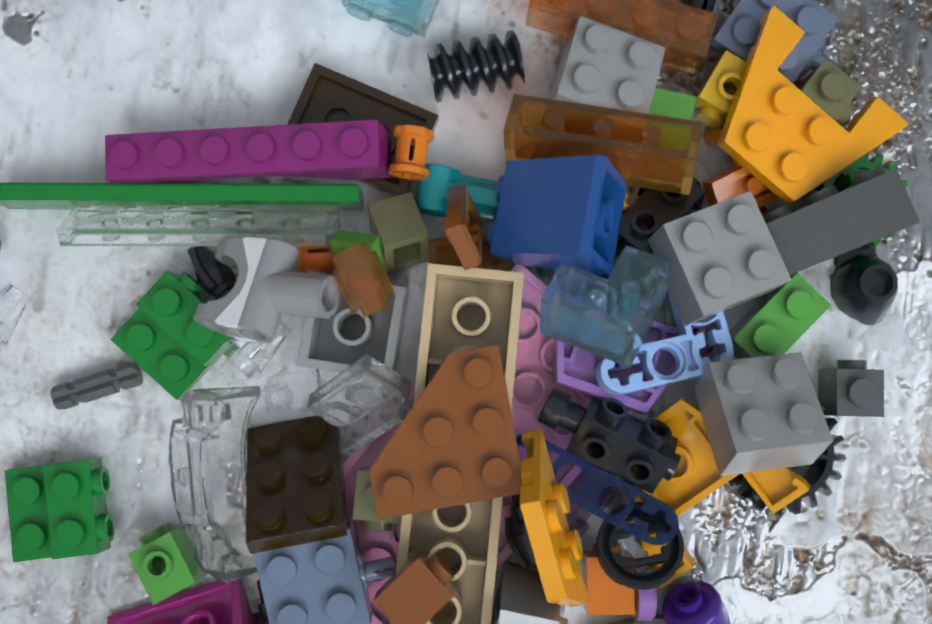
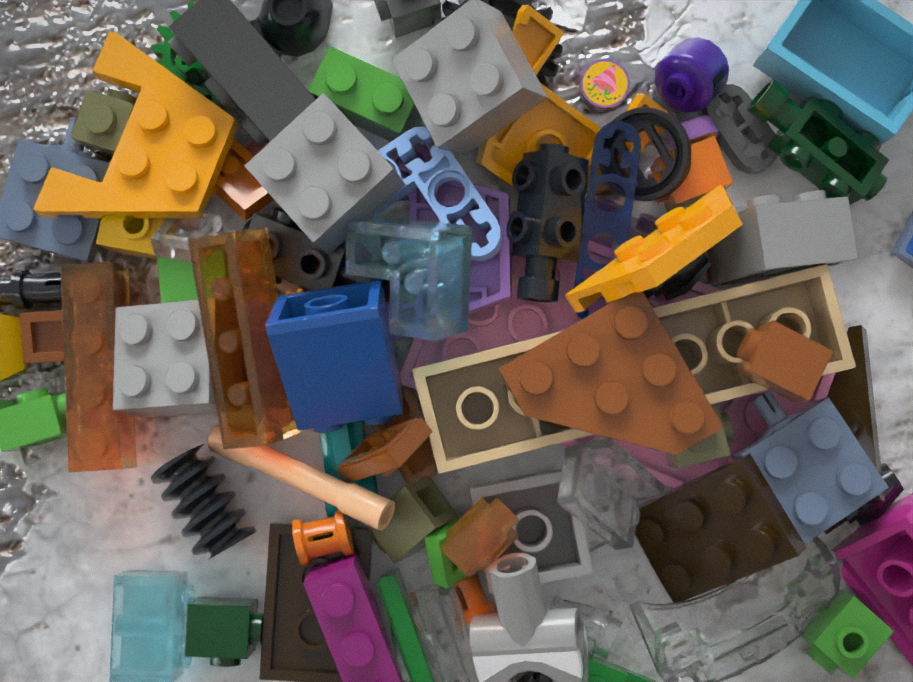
camera: 110 degrees left, 0 degrees up
none -> clear plate [150,213,224,263]
none -> dark green brick [184,597,264,667]
none -> light nougat piece [207,423,395,531]
none -> tile [579,59,630,112]

